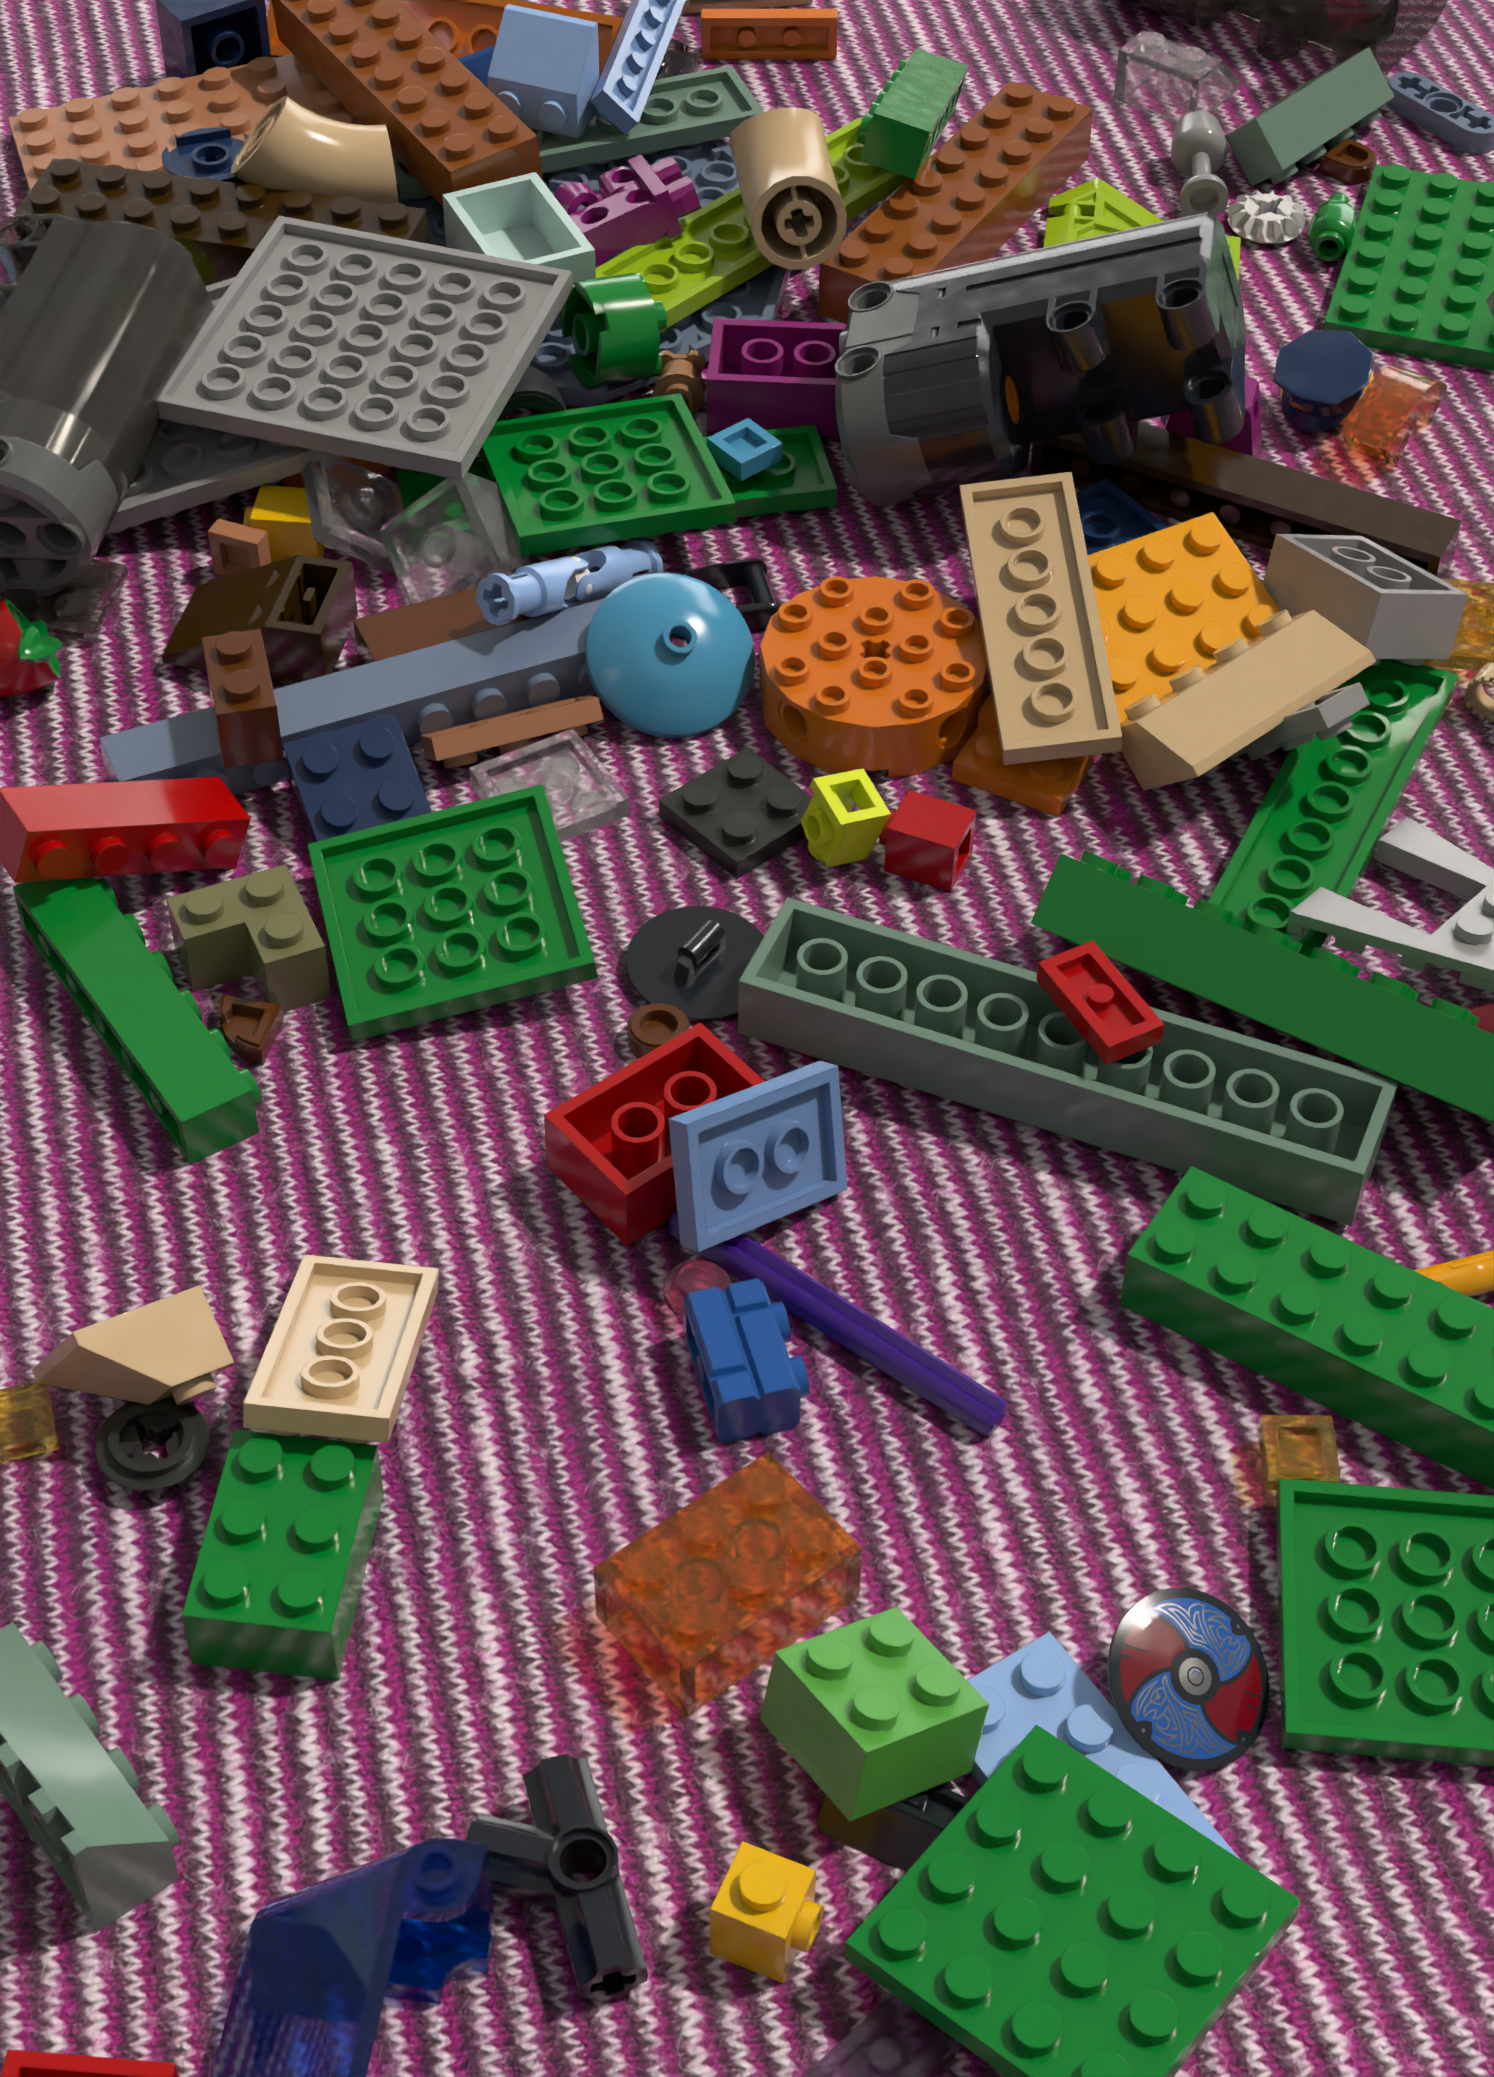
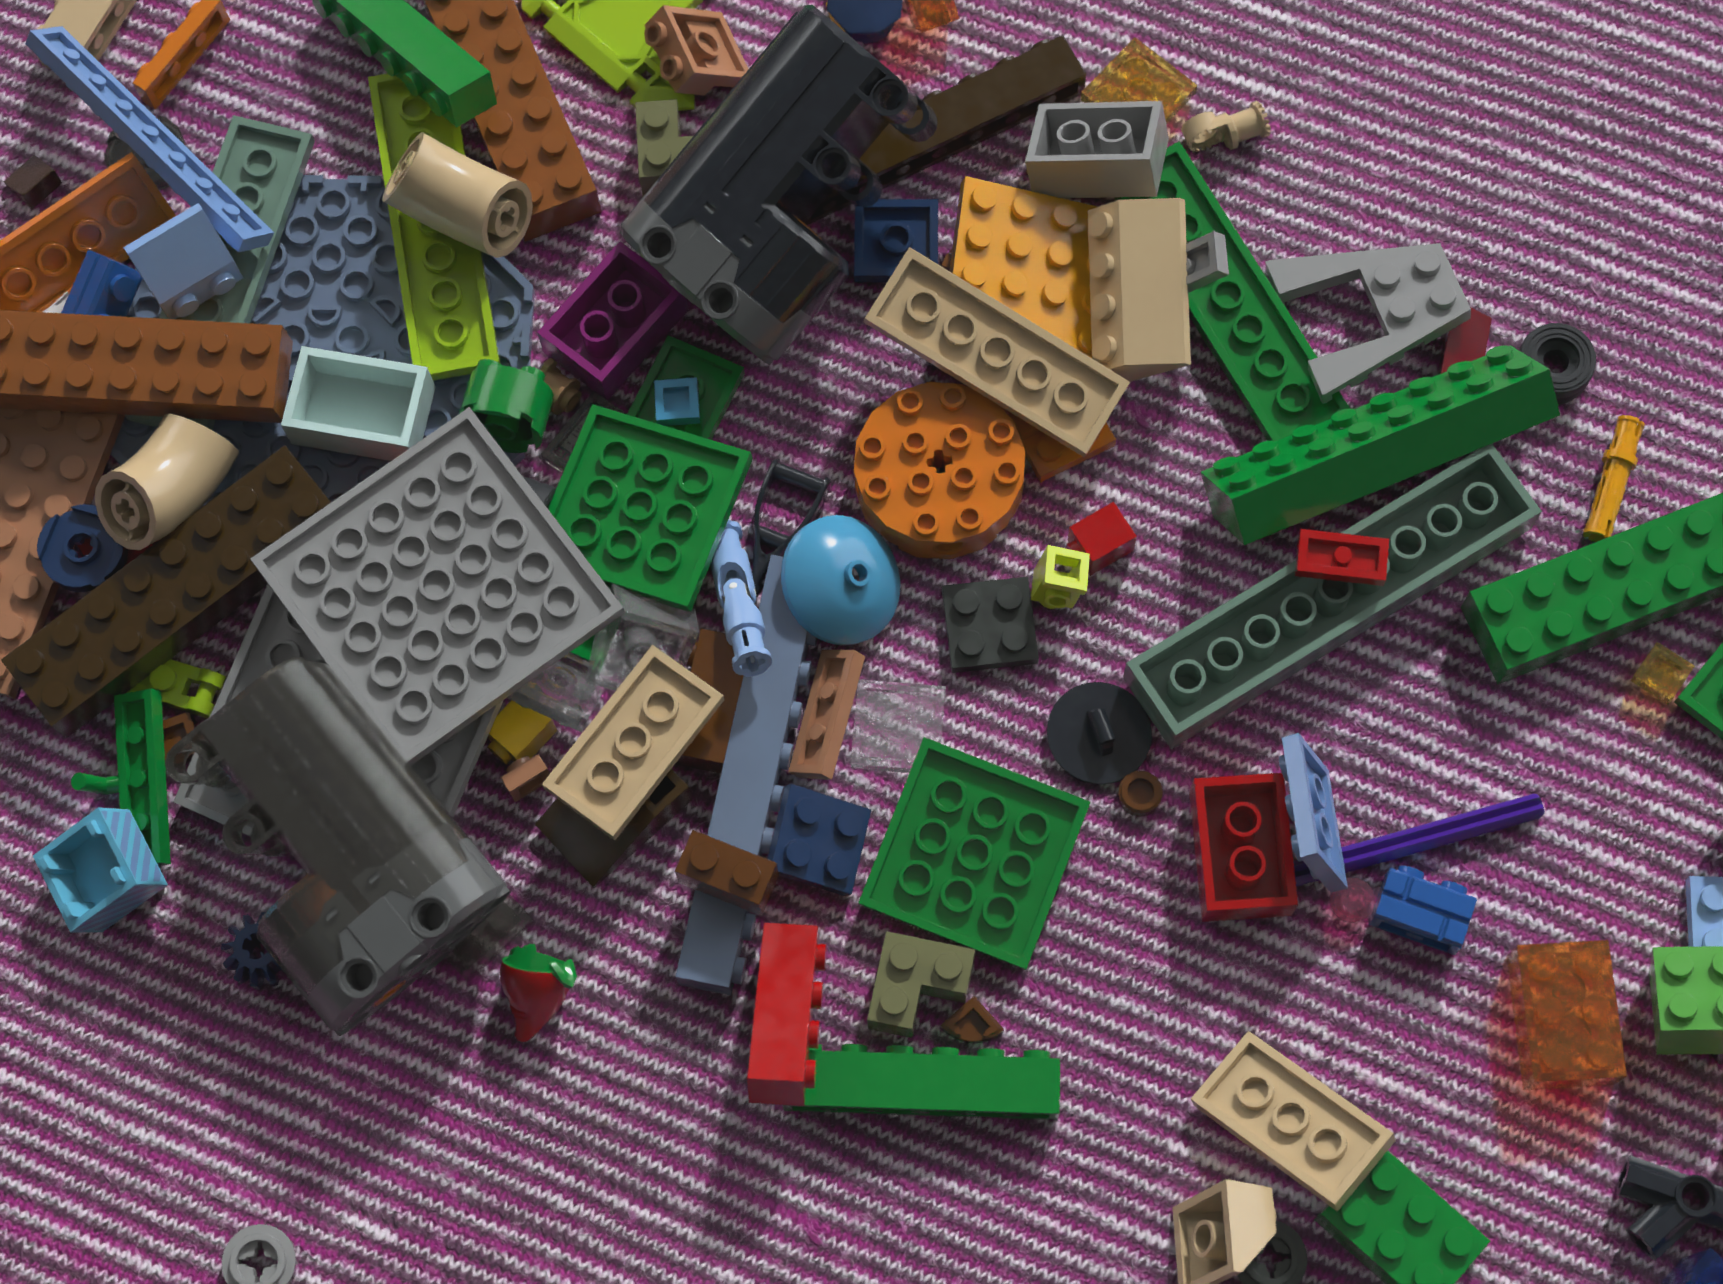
camera: 50 degrees left, 25 degrees up
magenta hips [554,154,701,268] -> none
none -> tan plate [542,645,724,840]

